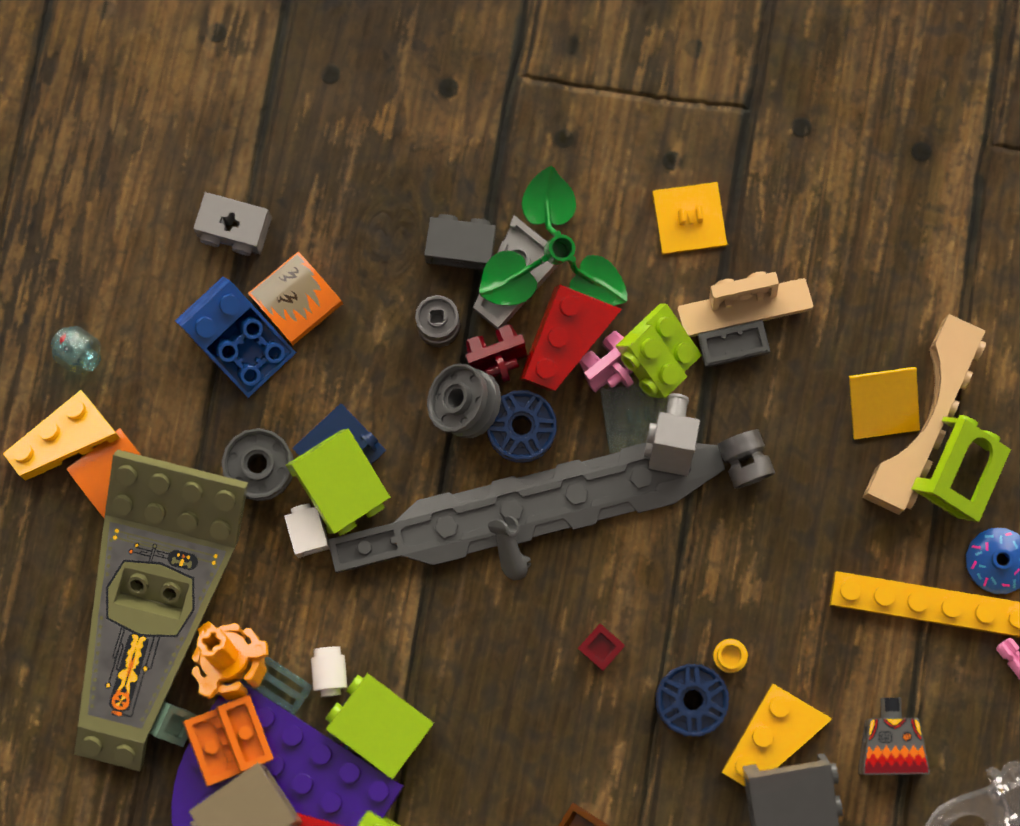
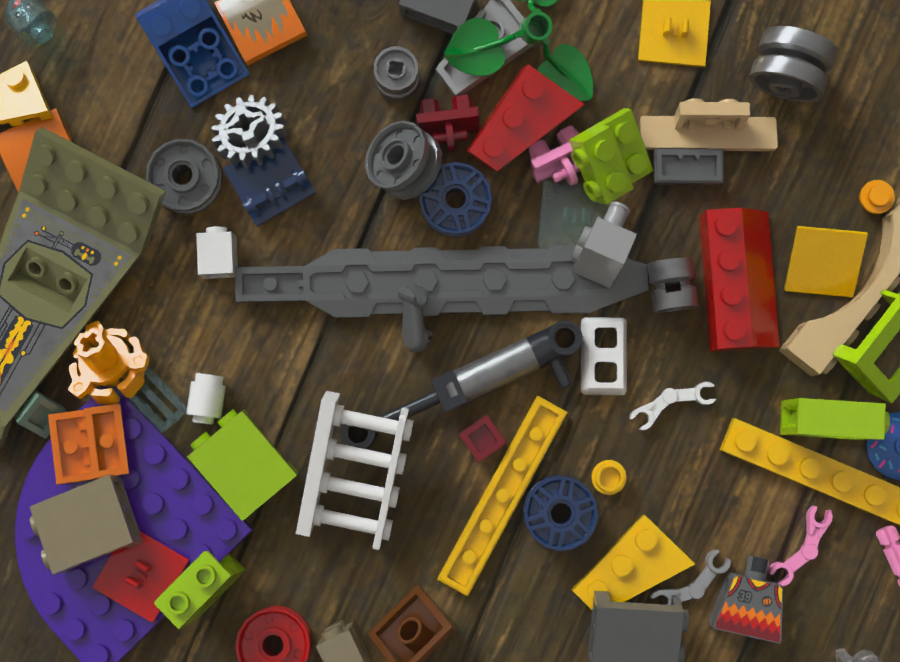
camera: 10 degrees right, 5 degrees up
lime panel [285,428,391,536] -> none
none -> gear [211,95,287,168]
none -> white fence [296,391,414,550]
none -> piece [340,320,583,449]
none -> yellow tile [437,395,568,596]
none -> white piece [581,317,627,395]
none -> white piece [629,382,716,430]
none -> light grey piece [649,549,731,605]
none -> red slope [699,208,780,352]
none -> flat silver wheel [749,26,837,103]
none -> bright pink piece [767,506,833,586]
none -> lime window [780,398,890,440]
none -> light orange plate [859,180,895,214]

